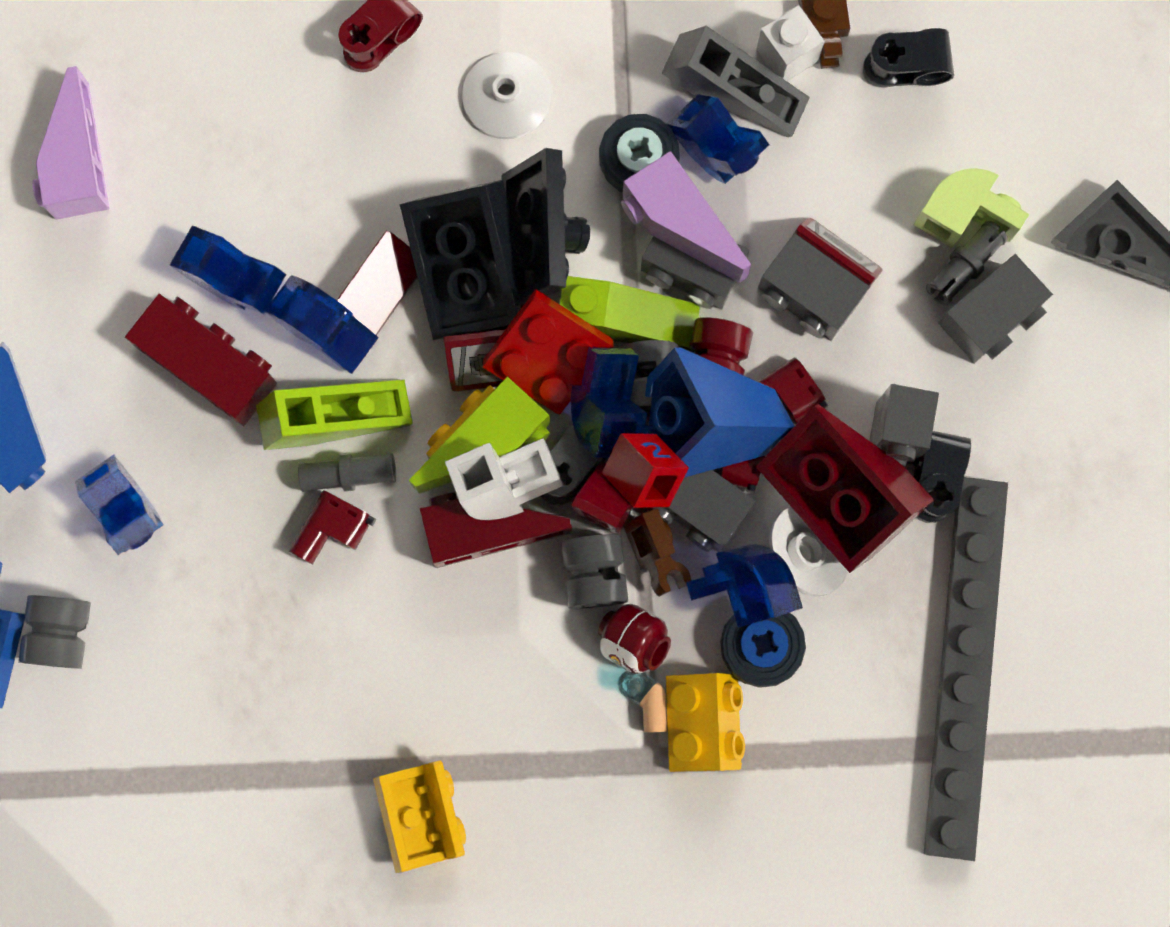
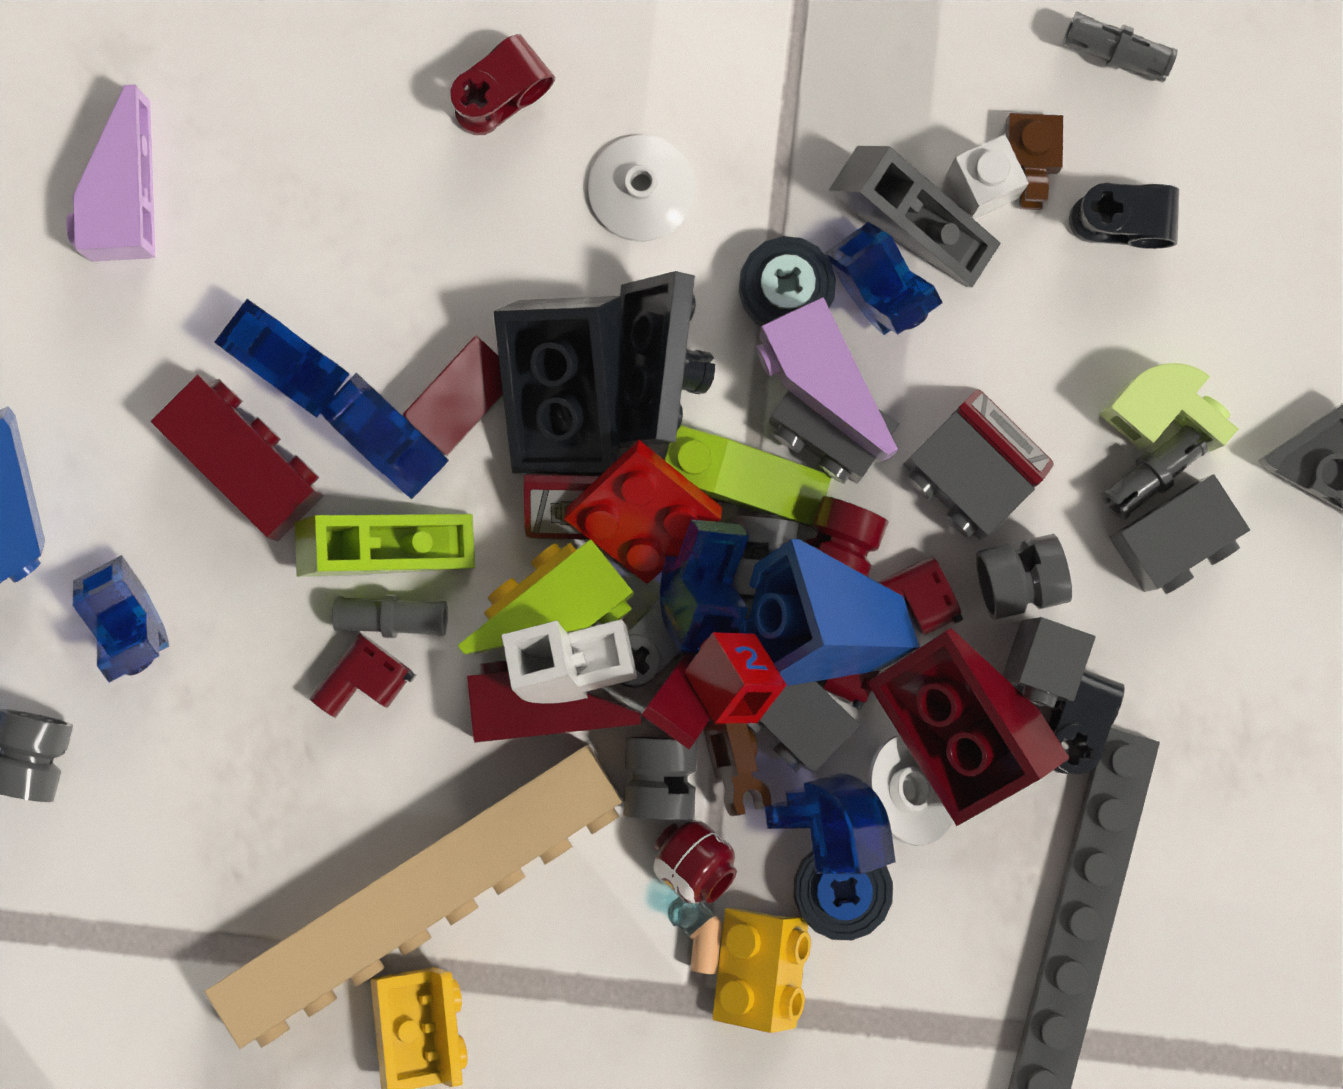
camera: 10 degrees right, 5 degrees up
none -> tan brick [204,744,624,1049]
none -> dark grey wheel [976,534,1072,620]

